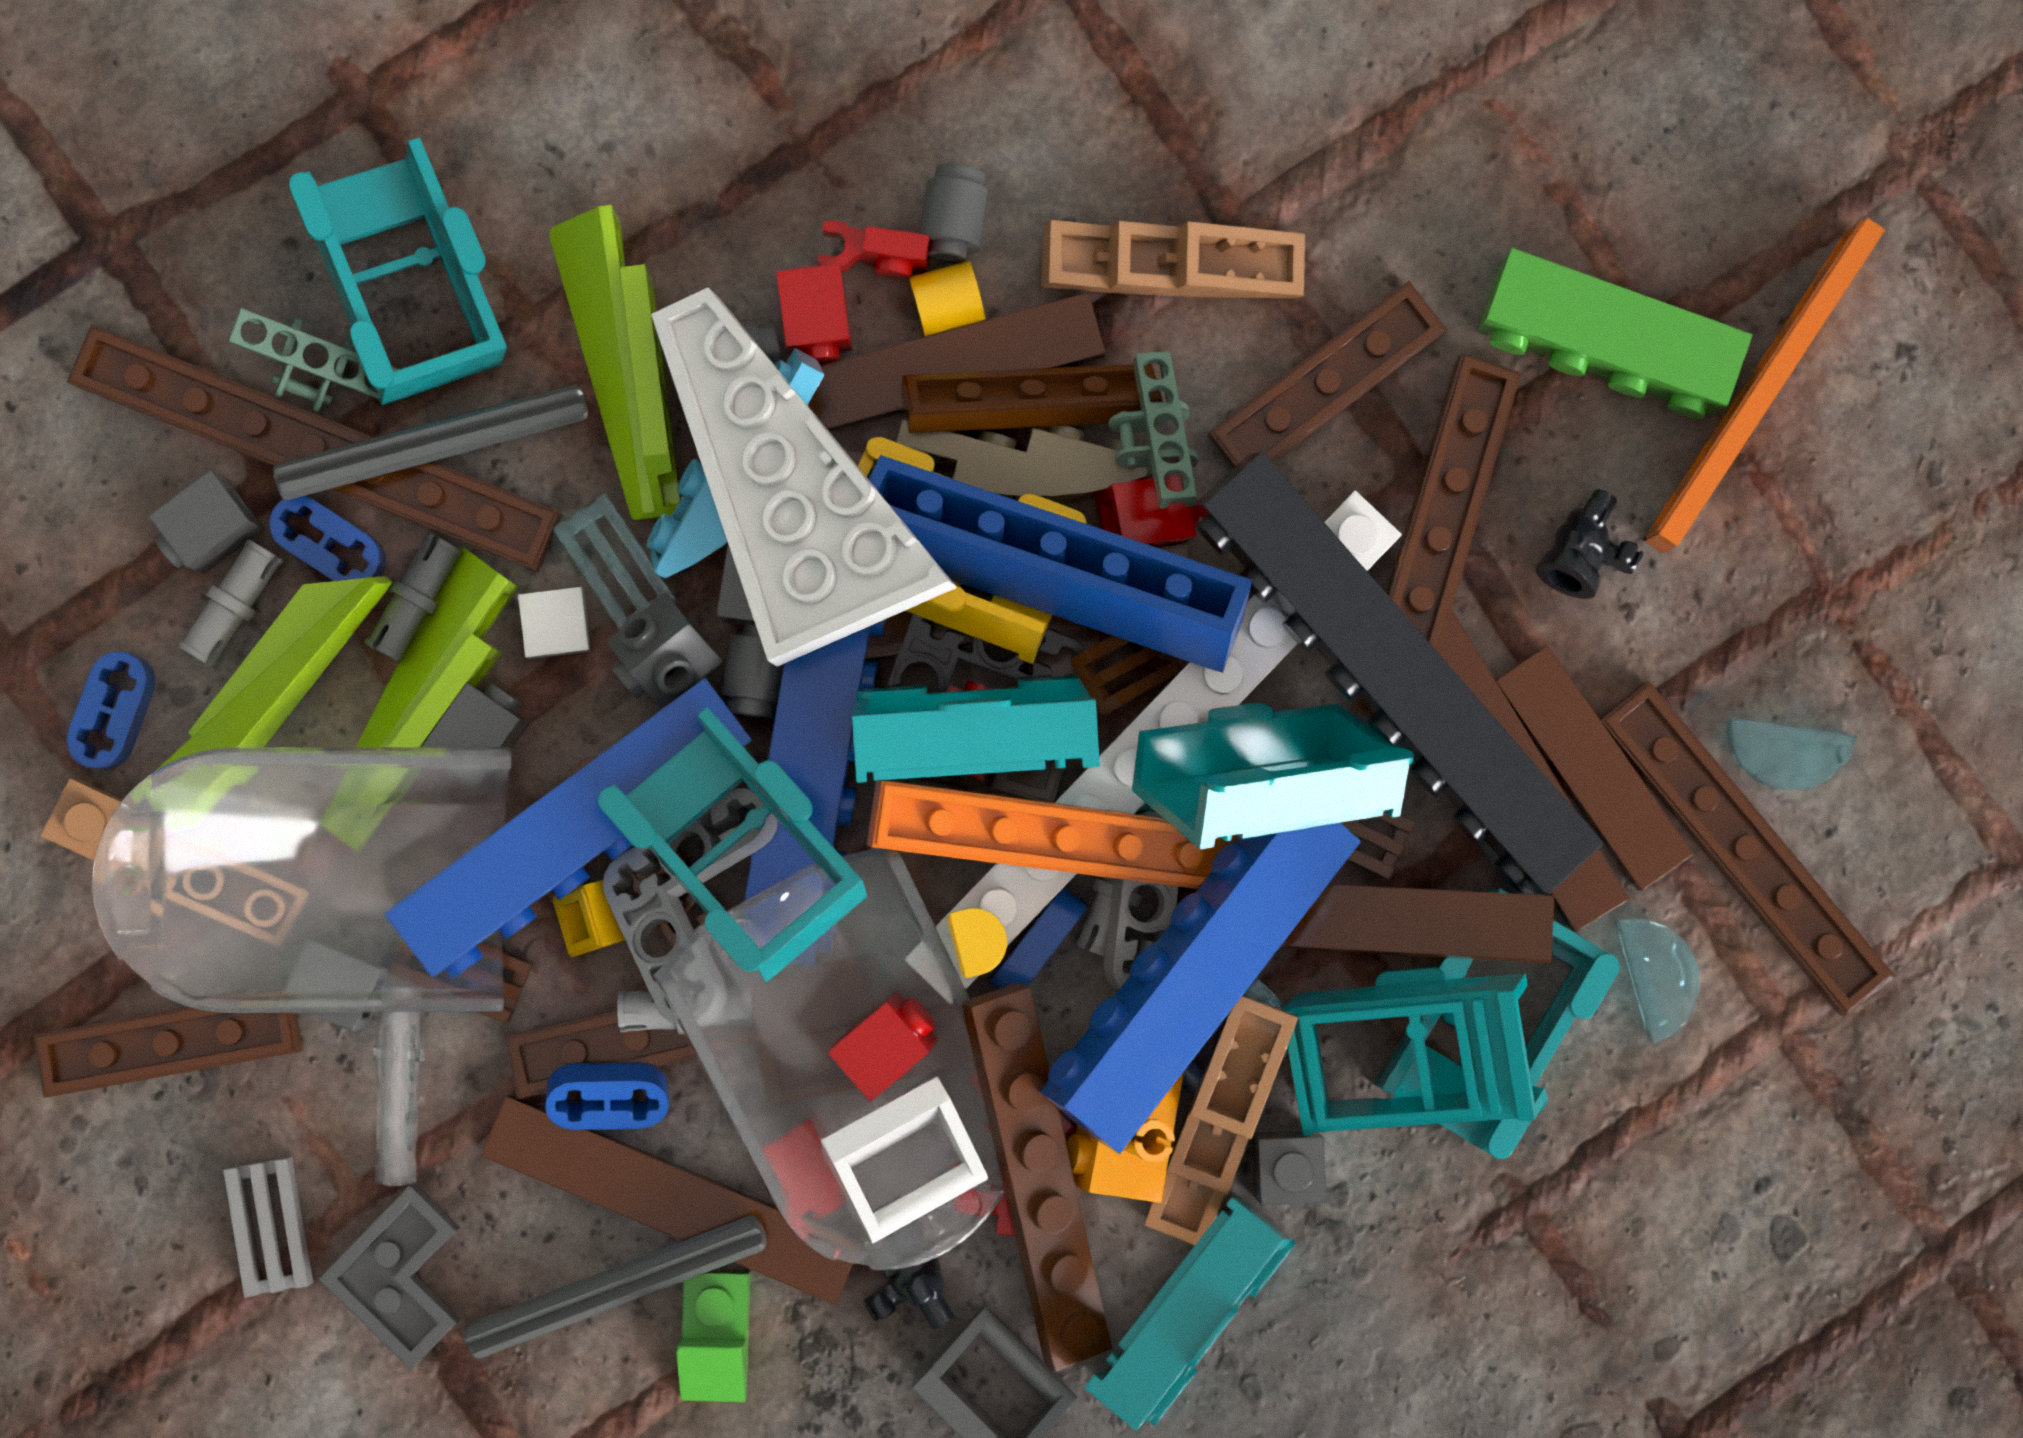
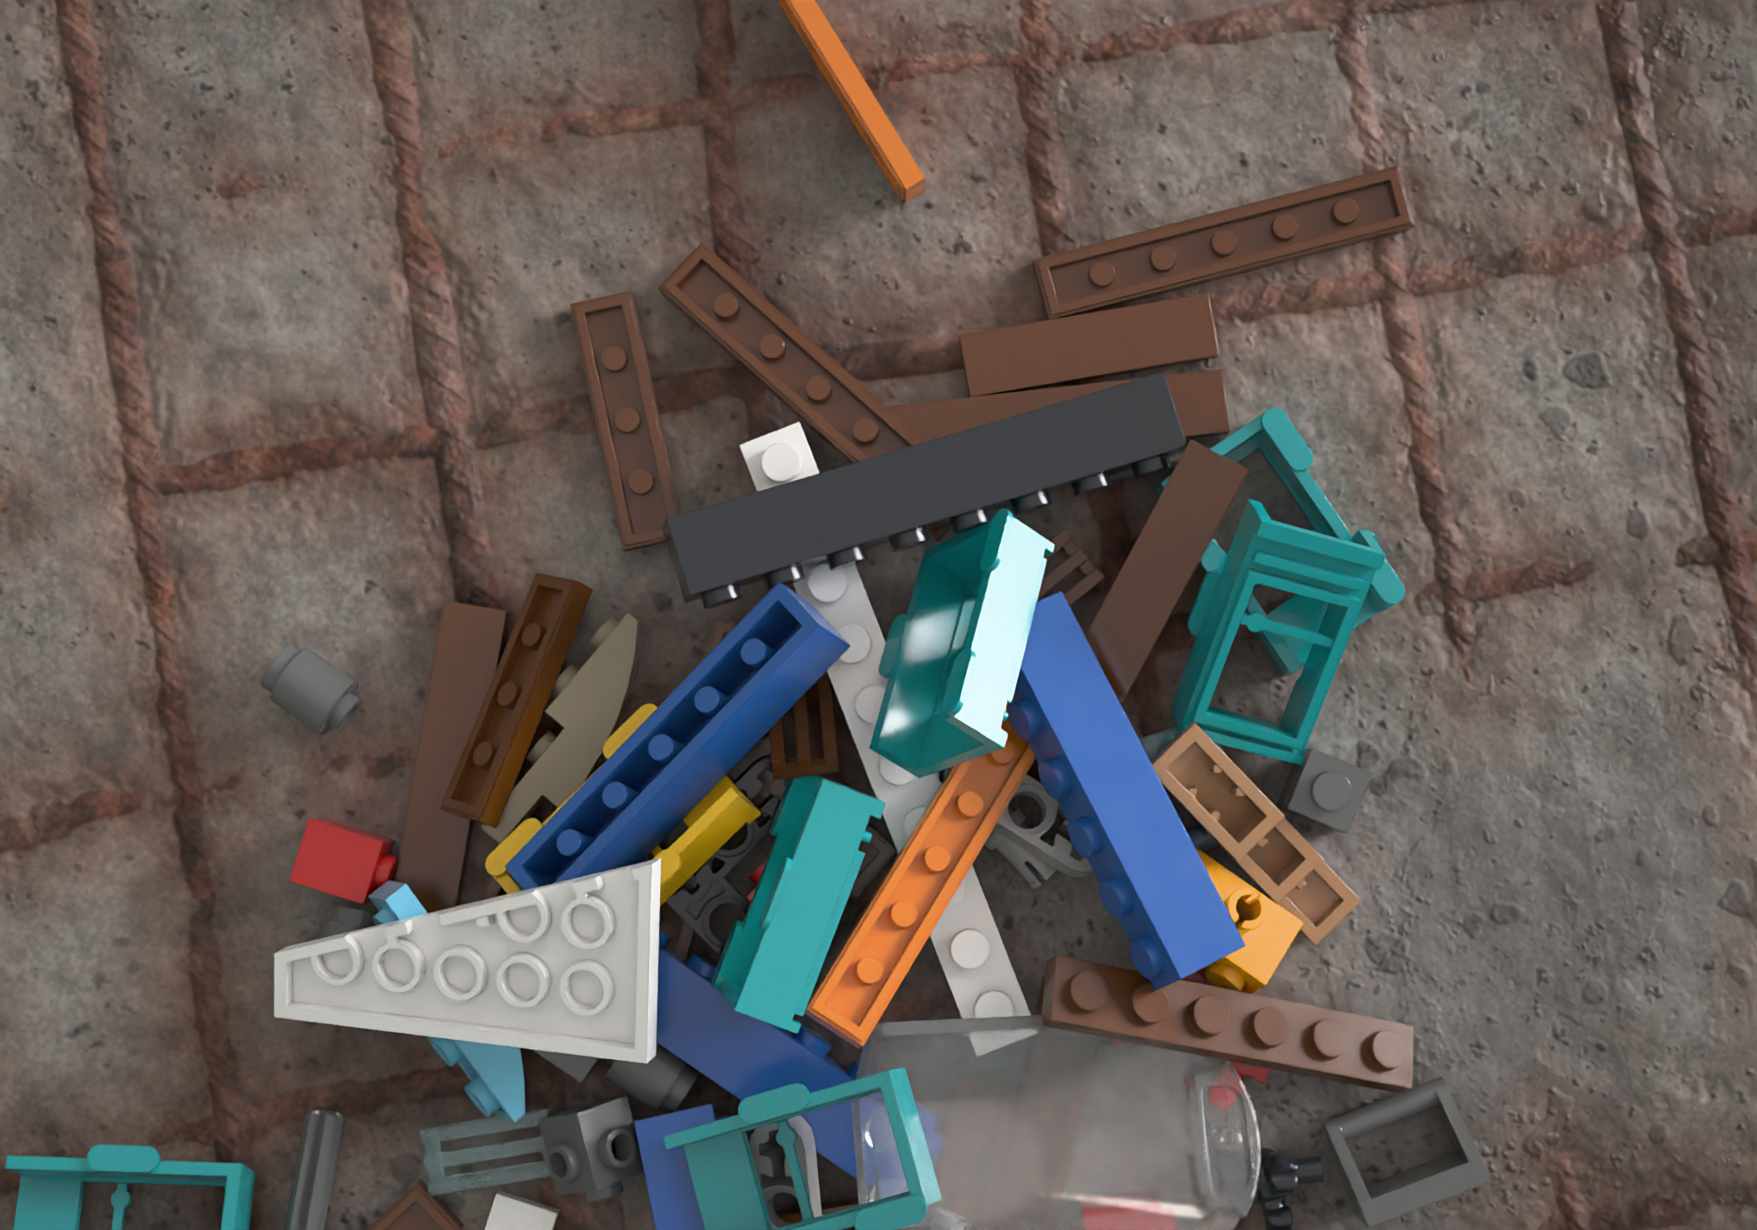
camera: 60 degrees left, 0 degrees up
lime wedge [549,205,681,521] -> none
red plate [817,220,930,280] -> none
white tile [821,1076,988,1244] -> none
red brick [827,990,939,1103] -> none
yellow brick [909,260,986,337] -> none
yellow brick [947,908,1007,978] -> none
blue beam [989,887,1088,989] -> none
medium nougat slope [1041,220,1305,298] -> none
teal piece [1084,1197,1297,1431] -> none
red brick [1095,475,1200,548] -> none
sand green piece [1108,351,1199,509] -> none
bright green brick [1476,248,1753,419] -> none
black piece [1536,489,1643,599] -> none
clear light blue tile [1614,918,1700,1044] -> none
clear light blue tile [1726,718,1858,791] -> none

